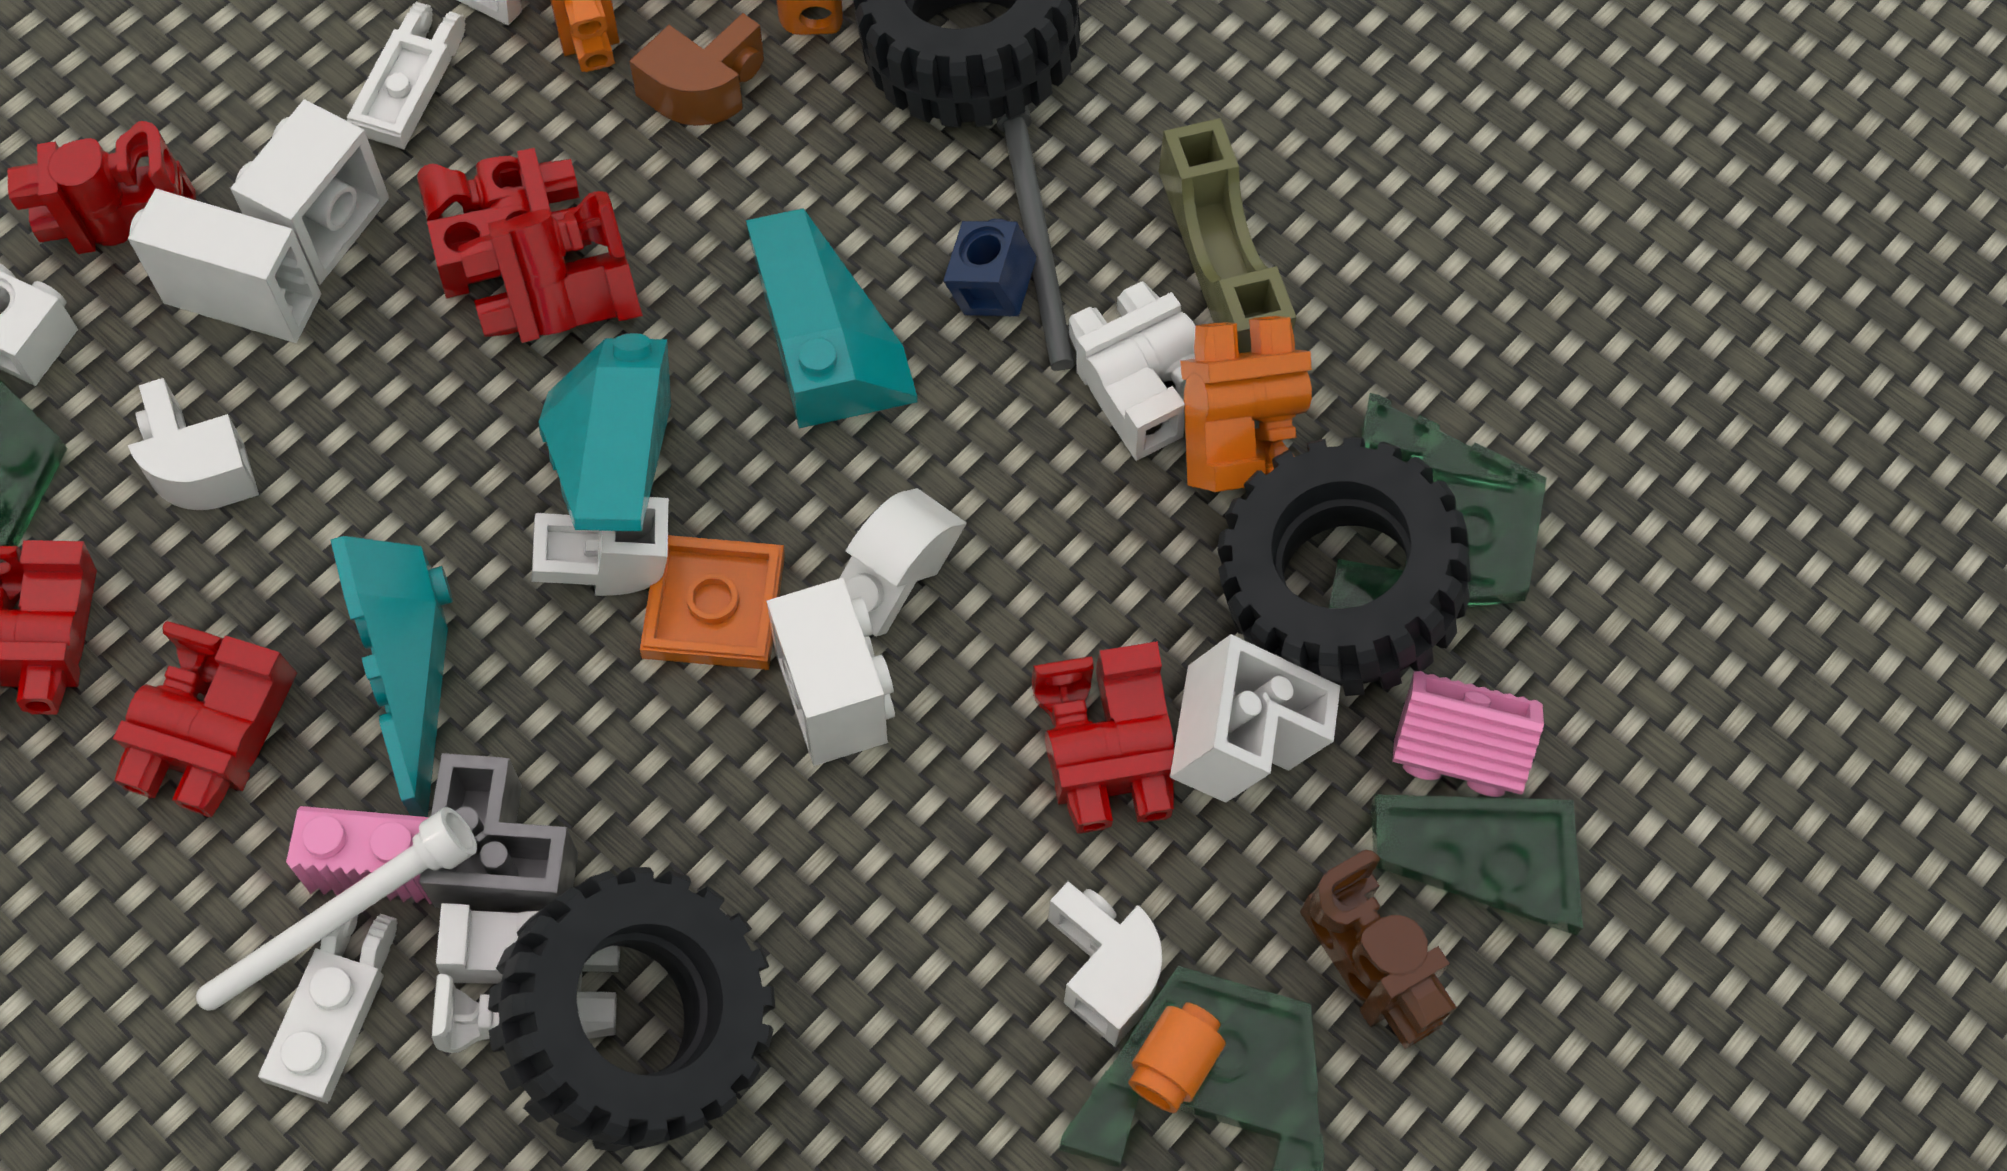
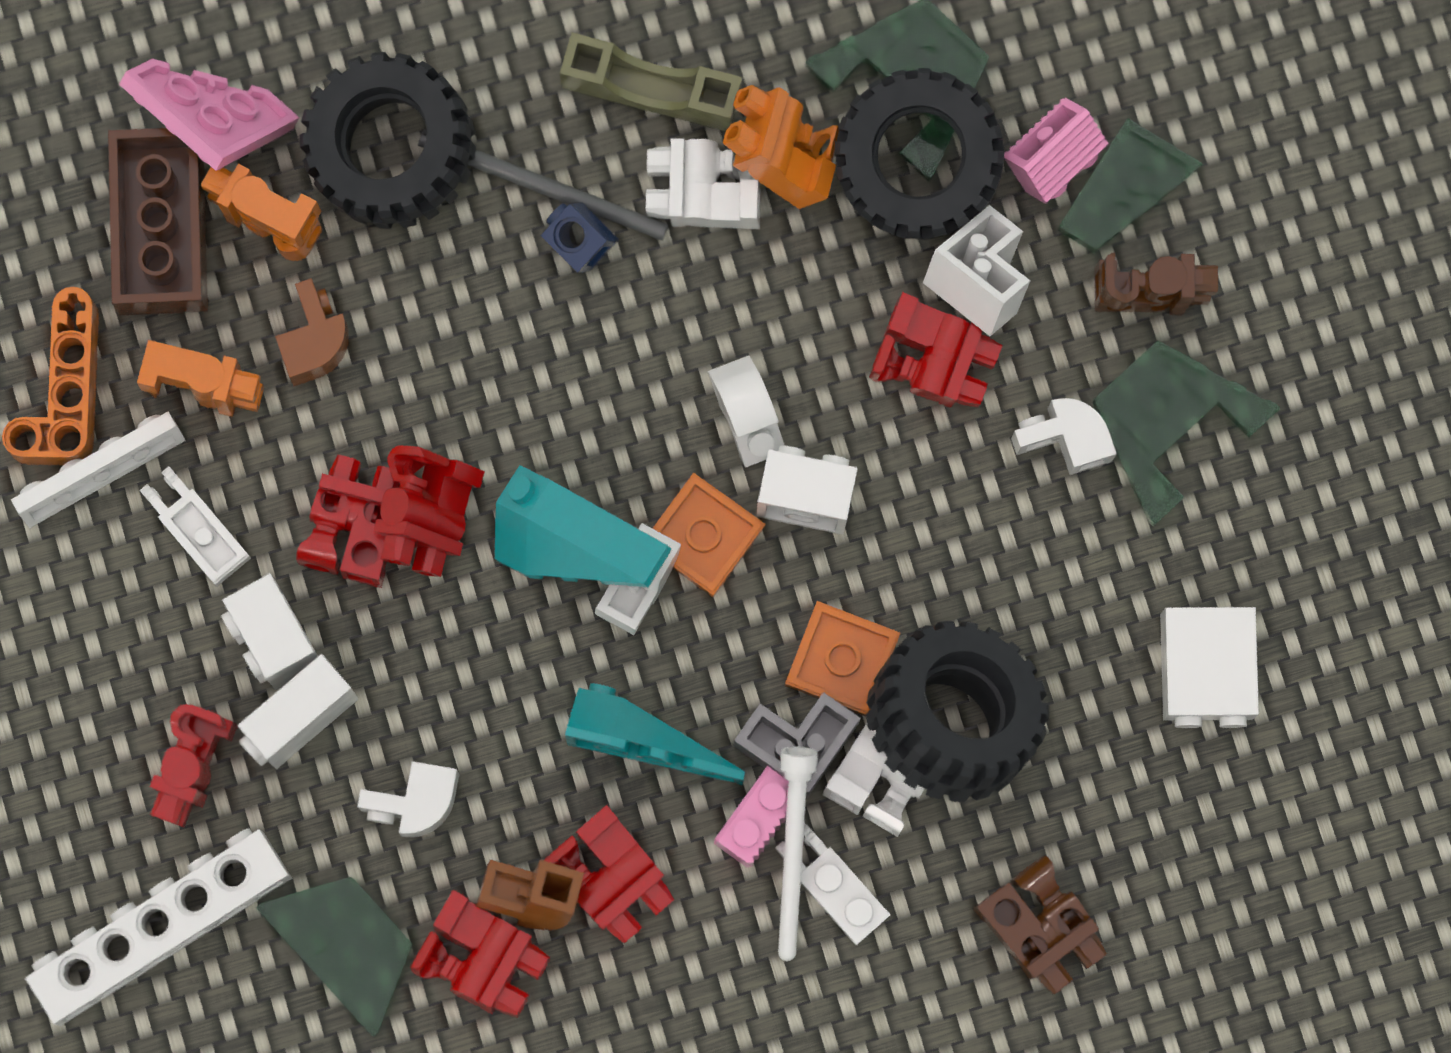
camera: 60 degrees left, 15 degrees up
teal wedge [746,208,918,429] -> none
orange brick [1128,1002,1226,1113] -> none
none -> dark orange brick [476,859,584,930]
none -> orange tile [785,601,900,717]

